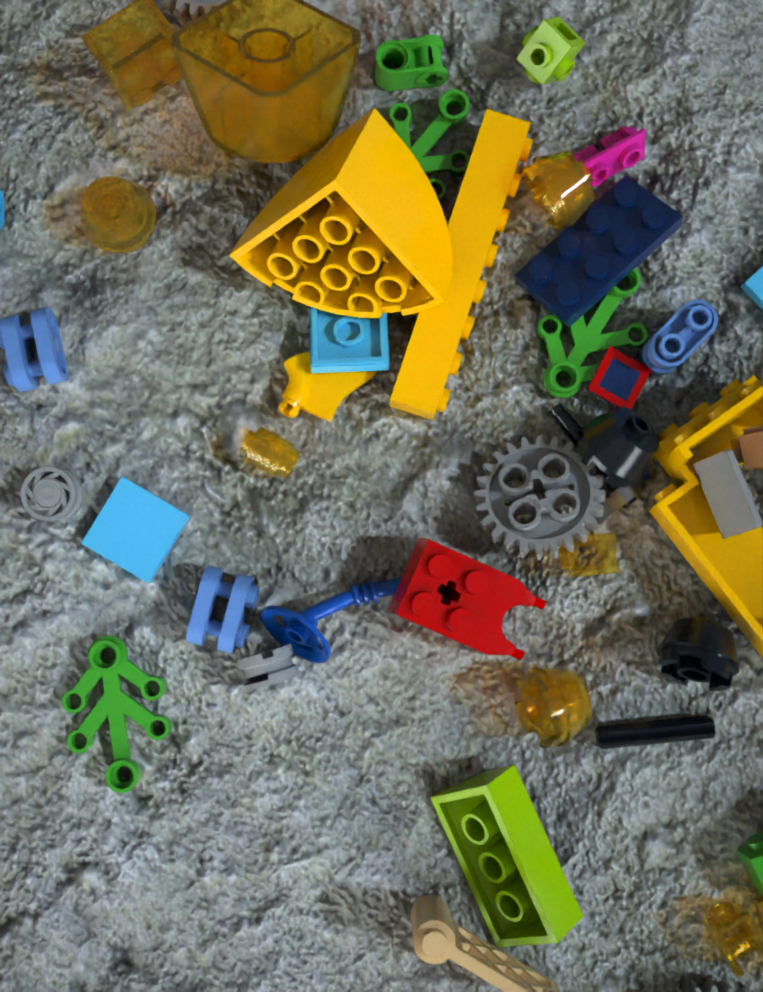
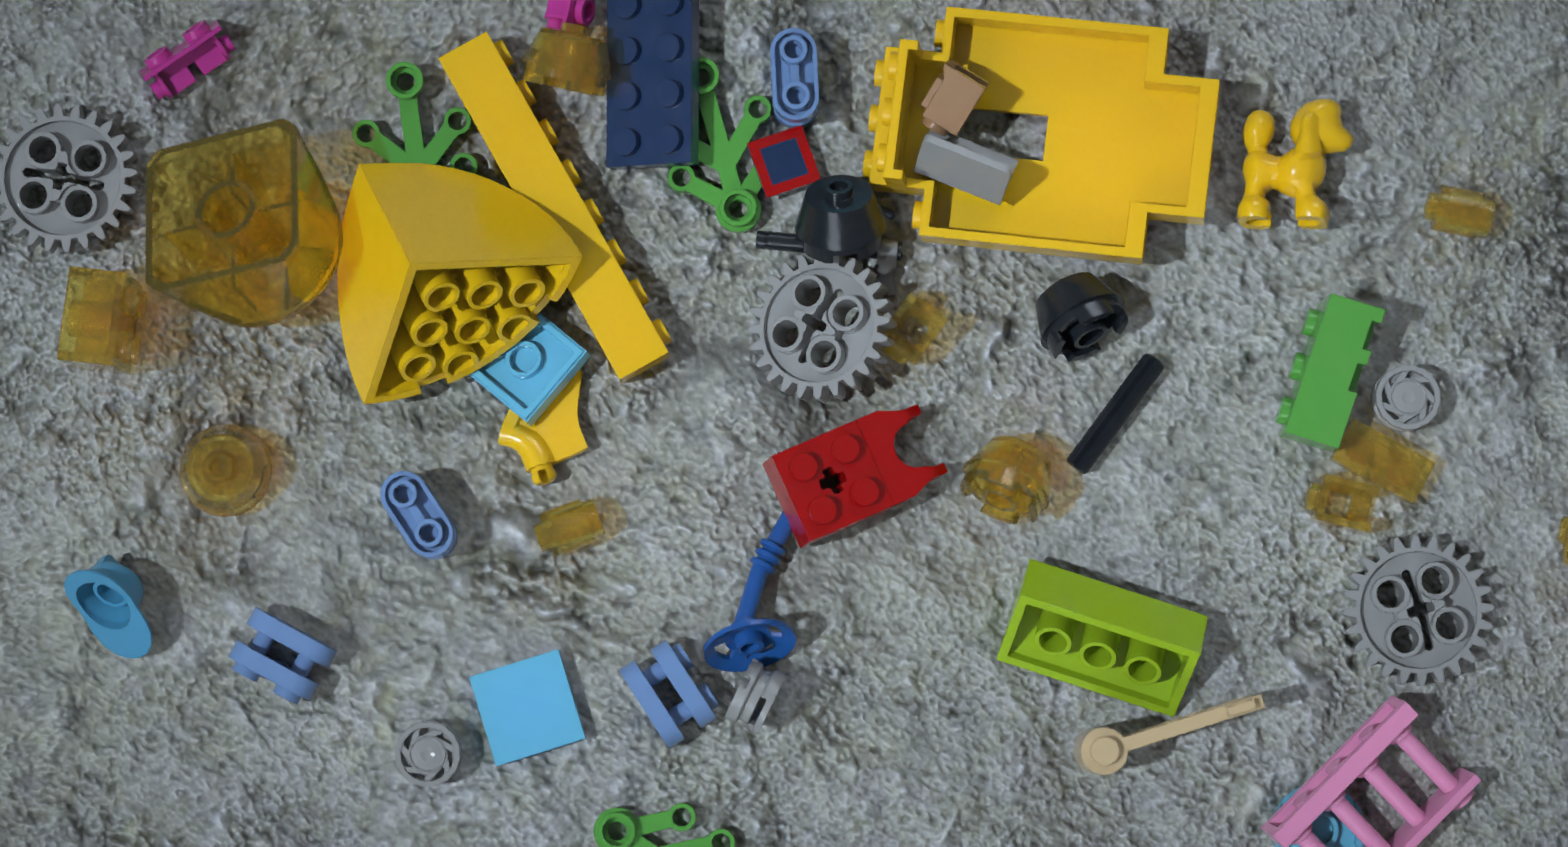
camera: 50 degrees left, 0 degrees up
bright green piece [374,35,449,92] -> none
none -> medium blue brick [380,471,458,560]

